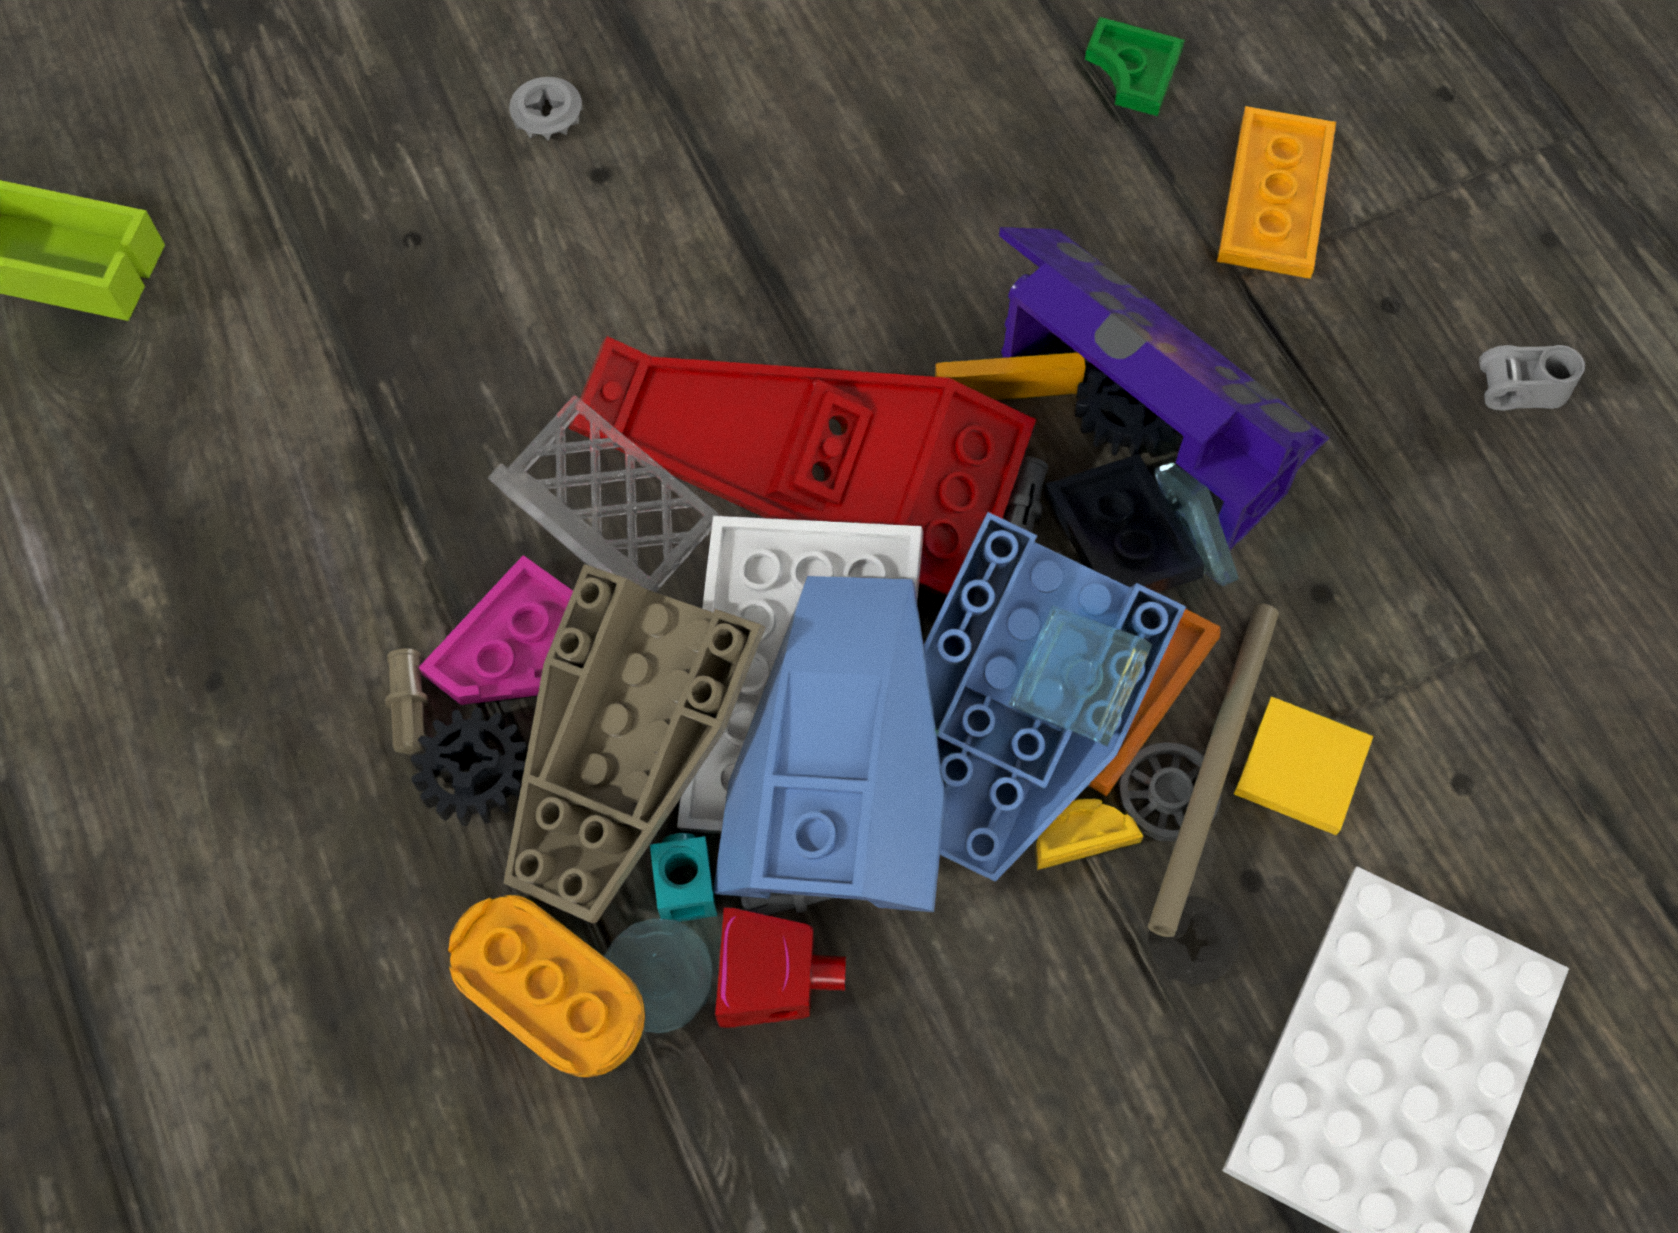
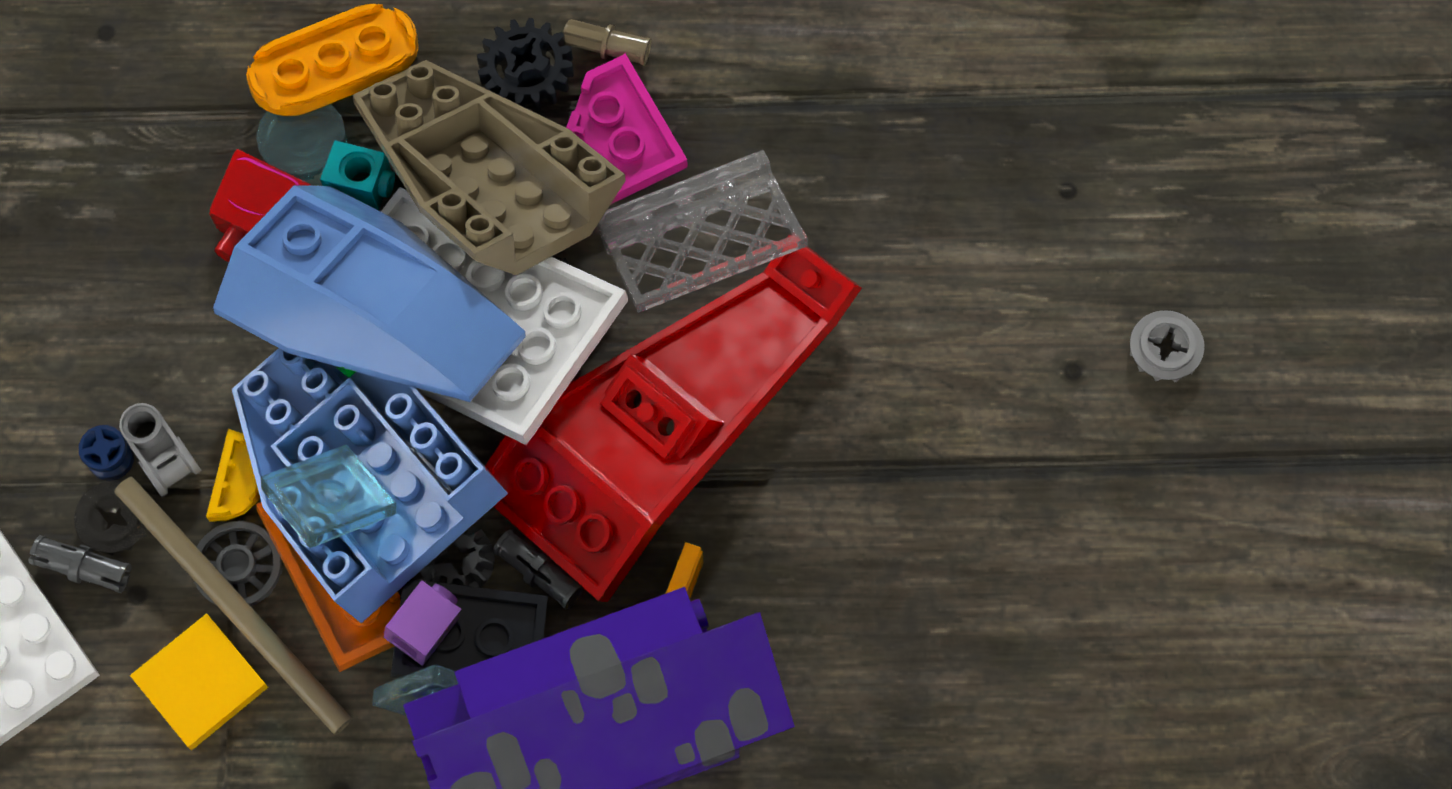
camera: 115 degrees right, 5 degrees up
none -> dark grey pin [29,535,132,593]
none -> dark blue wheel [79,425,134,481]
none -> light grey piece [119,403,202,497]
none -> medium lavender brick [383,580,461,666]

